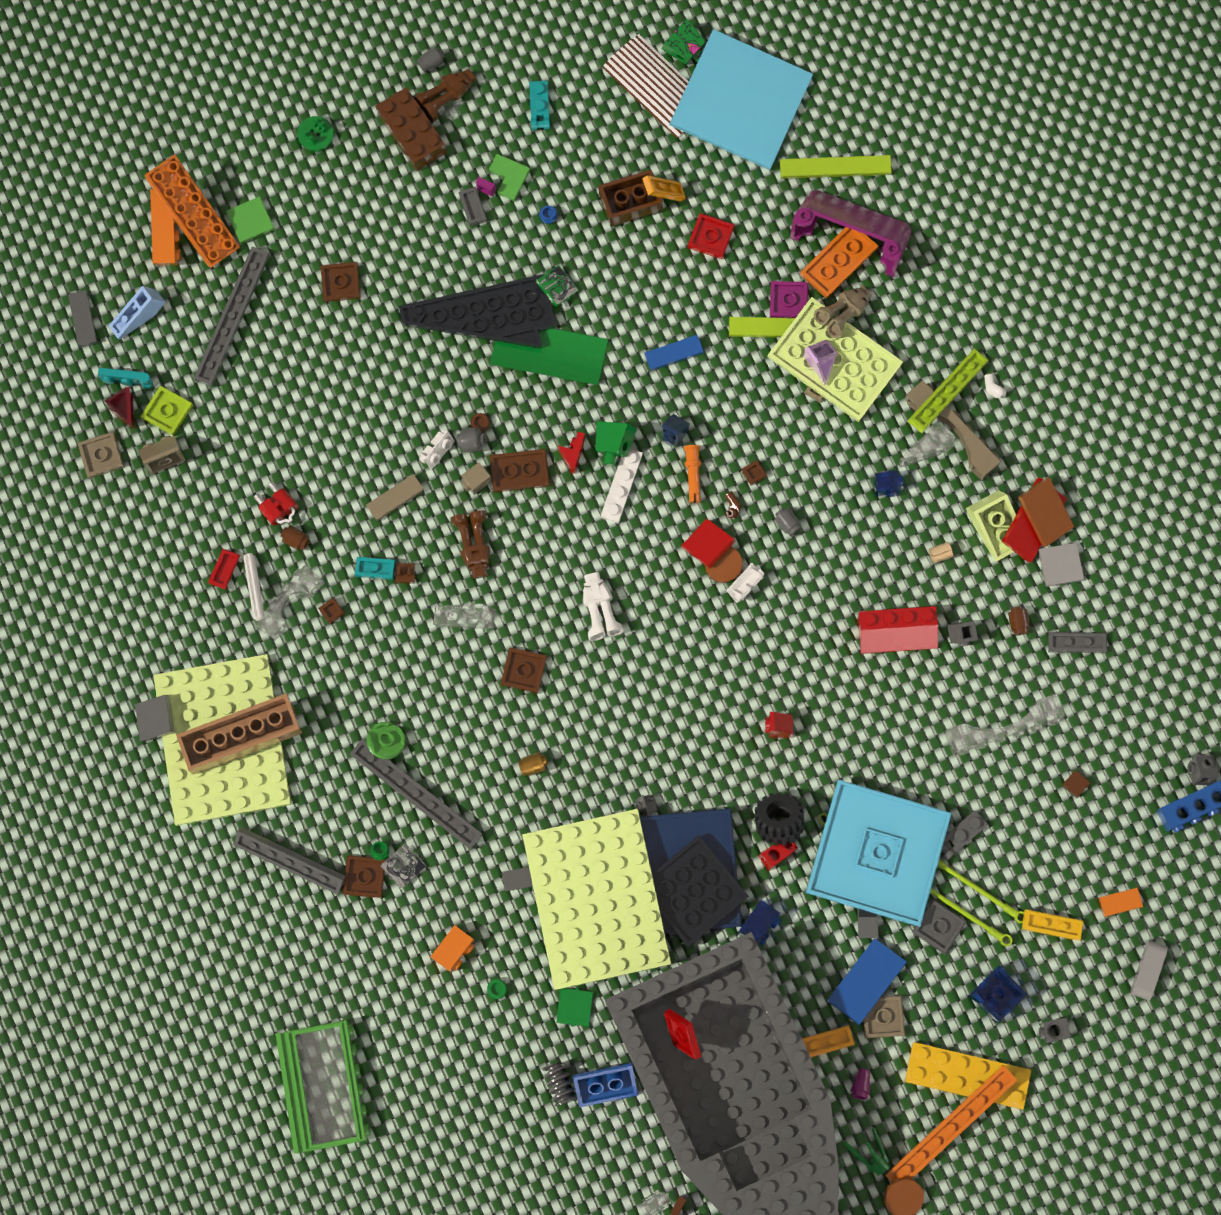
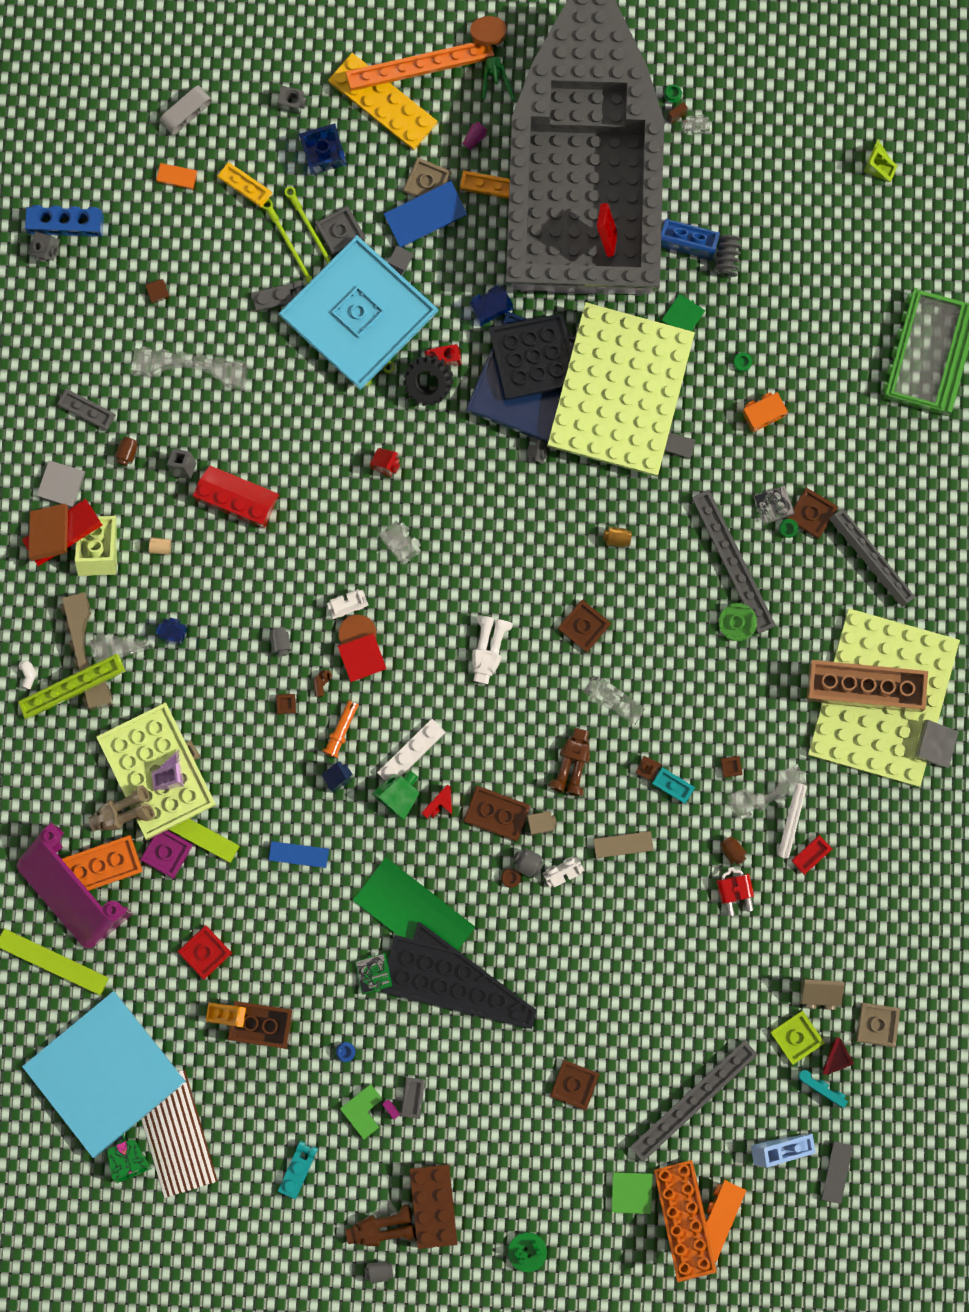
camera: 155 degrees left, 5 degrees up
none -> clear brick [379,521,421,566]

